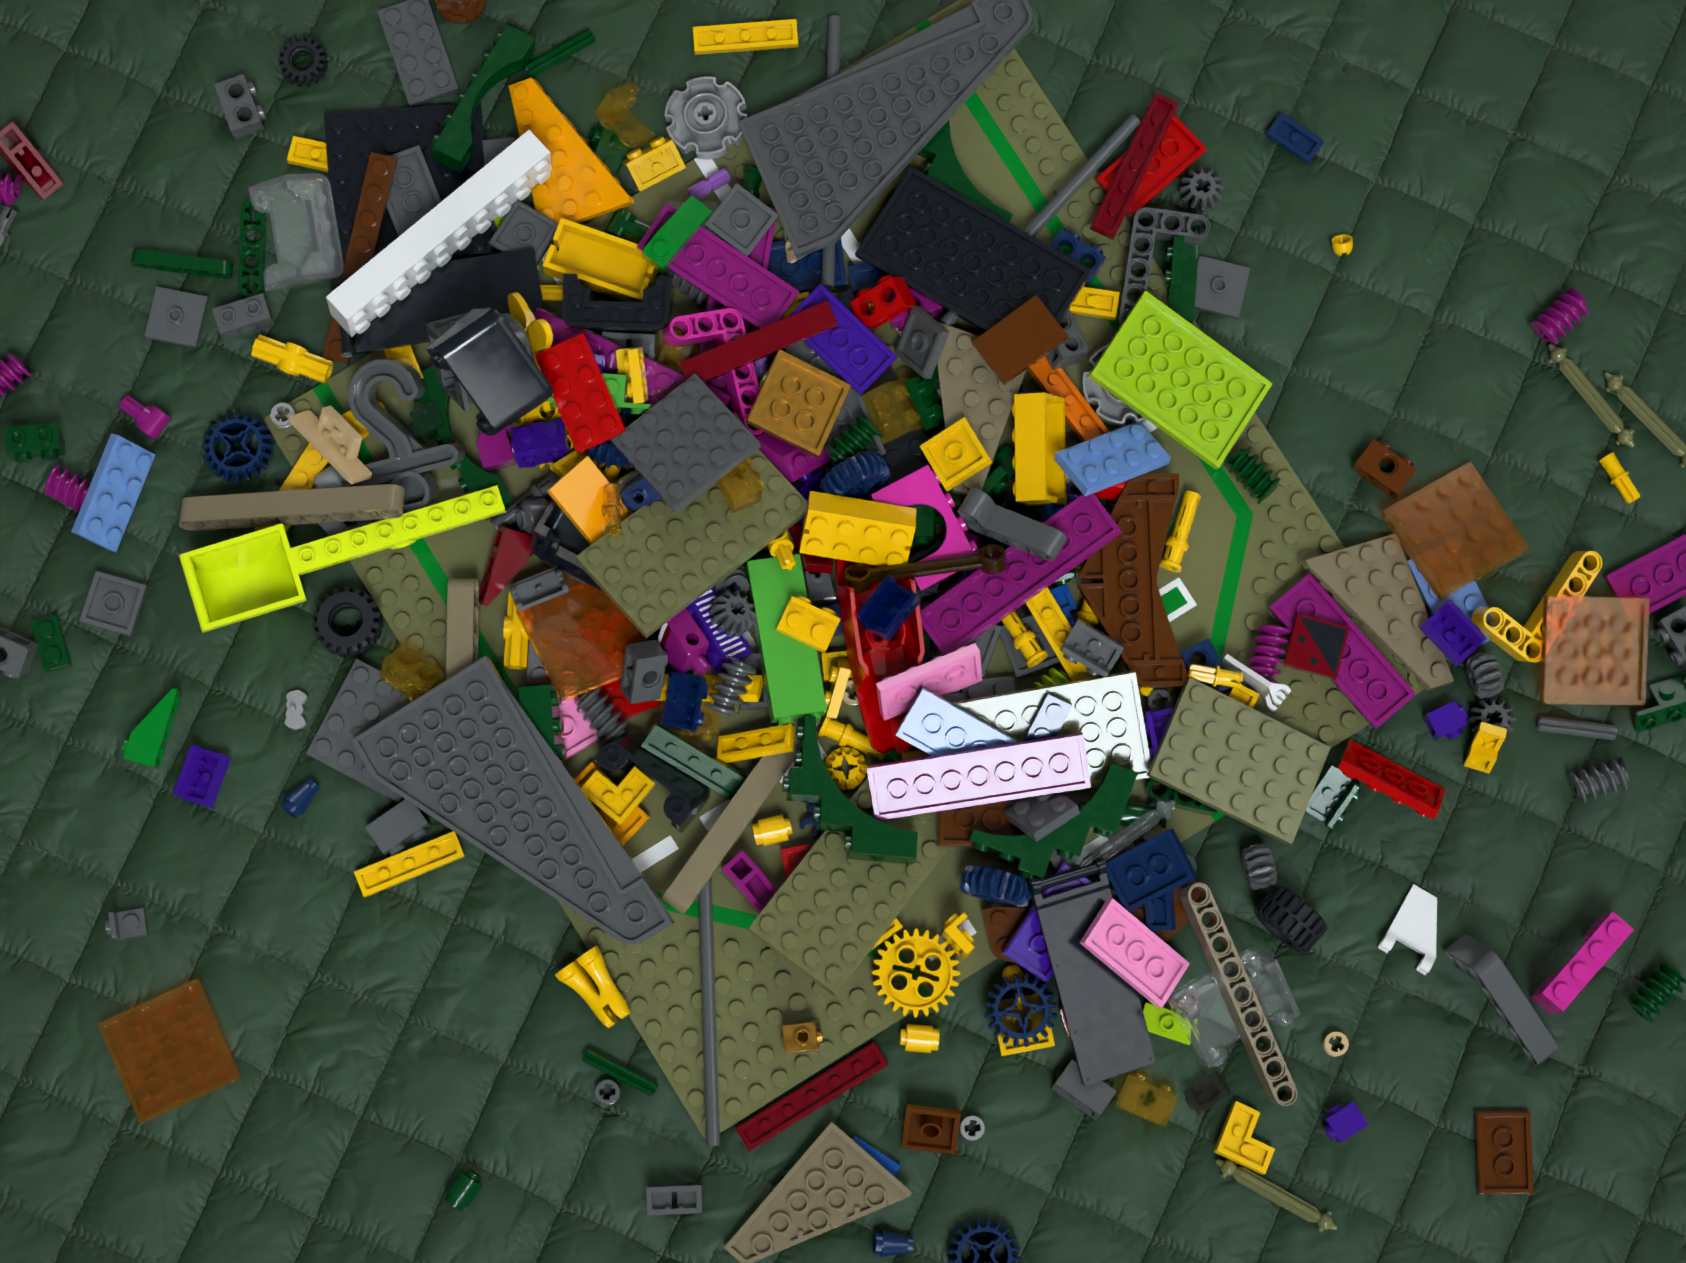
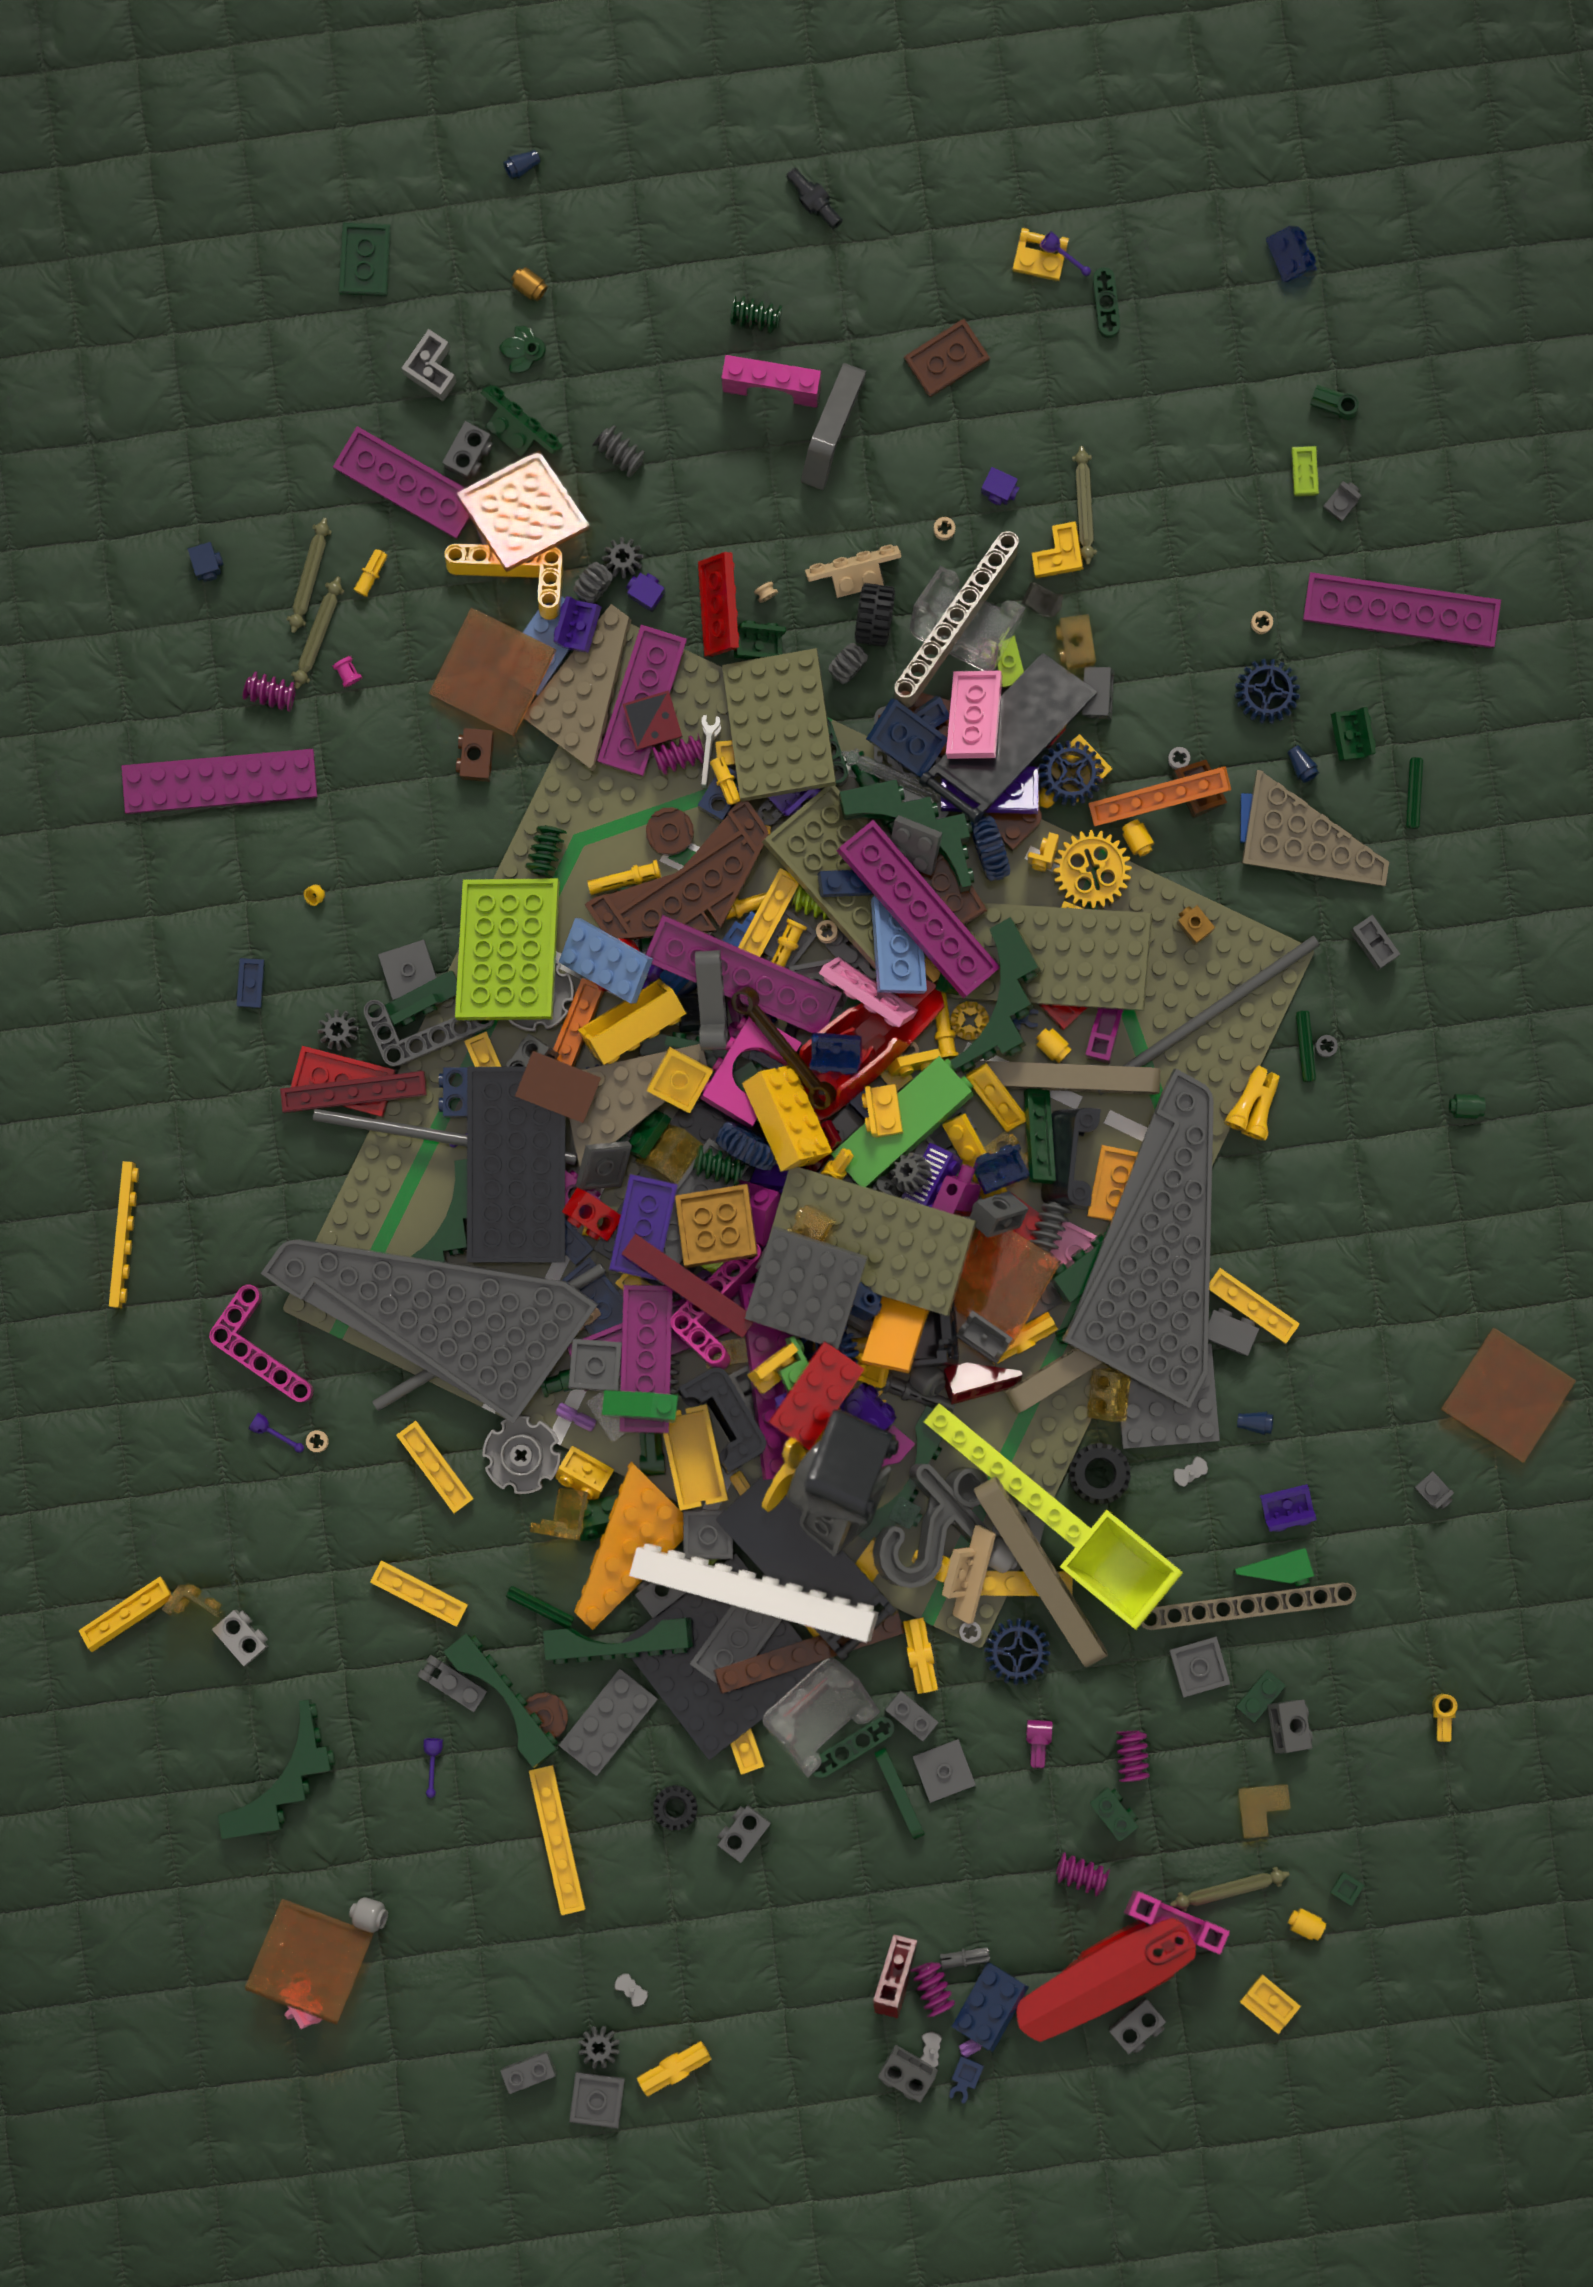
camera: 115 degrees left, 5 degrees up
medium blue plate [71,434,155,552] -> none
yellow plate [581,766,656,826] -> none
clear yellow pin [601,483,623,536] -> none
dark grey piece [705,655,756,716] -> none
dark red tile [735,1042,888,1152] -> none
dark grey bracket [1060,619,1125,677] -> none
white flag [1378,884,1437,975] -> none
yellow slope [1463,722,1507,774] -> none
dark grey axle [1537,716,1617,740] -> none
none -> magenta plate [121,749,318,814]
none -> dark pink bush [332,656,362,688]
none -> reddish brown tile [646,807,694,856]
none -> tan bush [754,581,778,603]
none -> tan bracket [805,545,901,598]
none -> tan bush [816,920,838,944]
none -> orange plate [1089,767,1232,826]
none -> dark tan beam [1141,1583,1356,1630]

